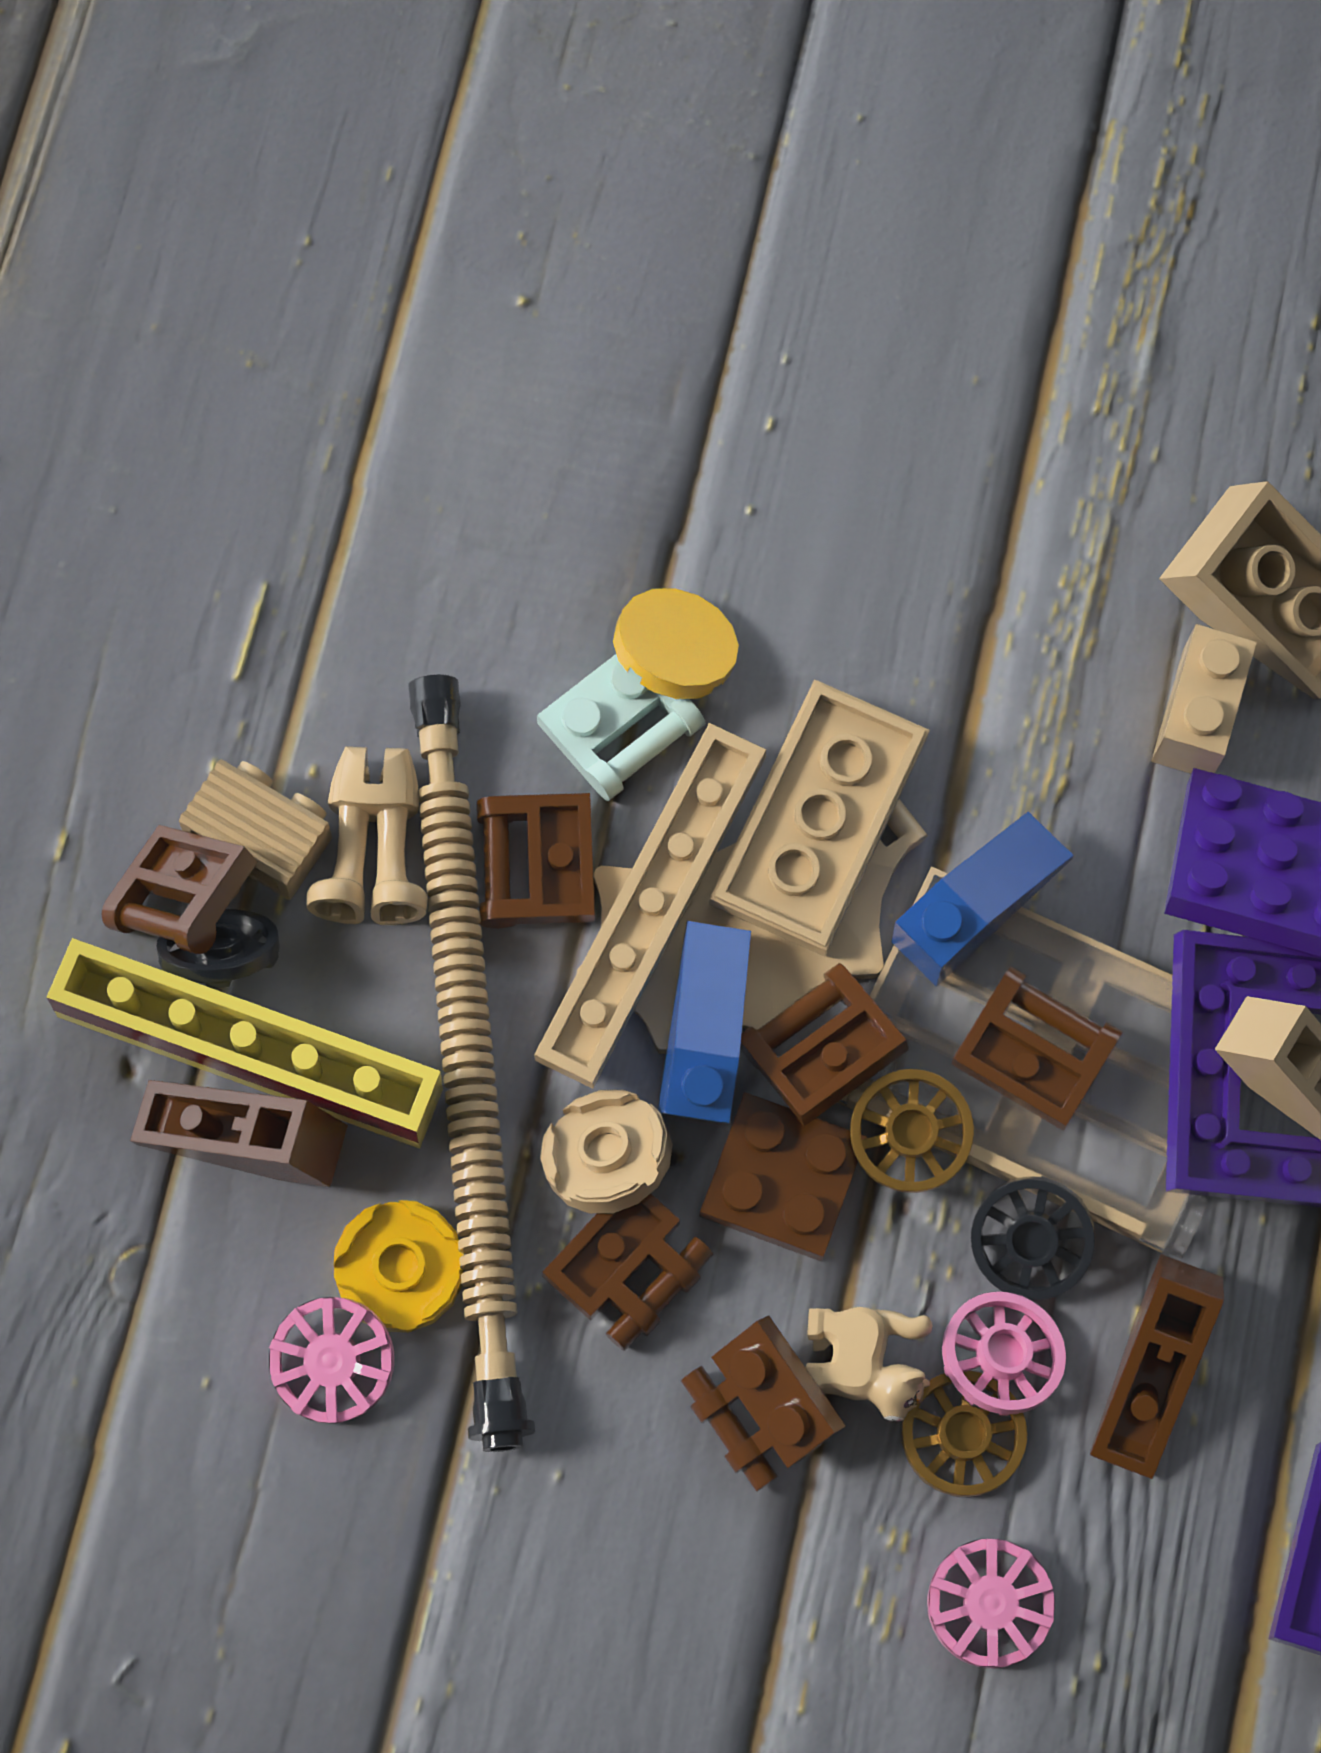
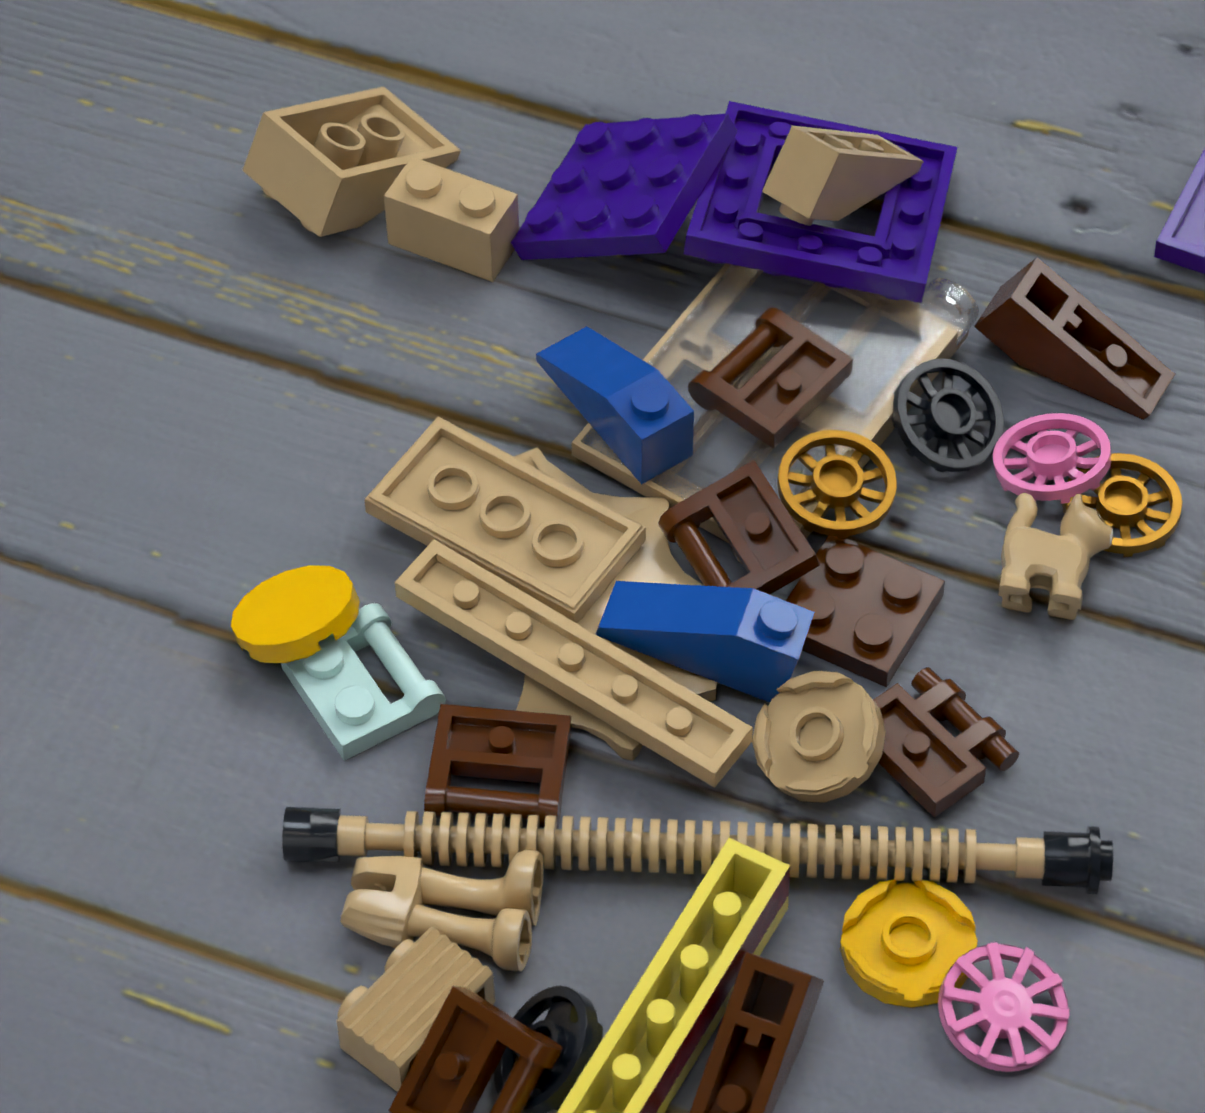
camera: 75 degrees left, 20 degrees down
reddish brown plate [681,1315,846,1492] -> none

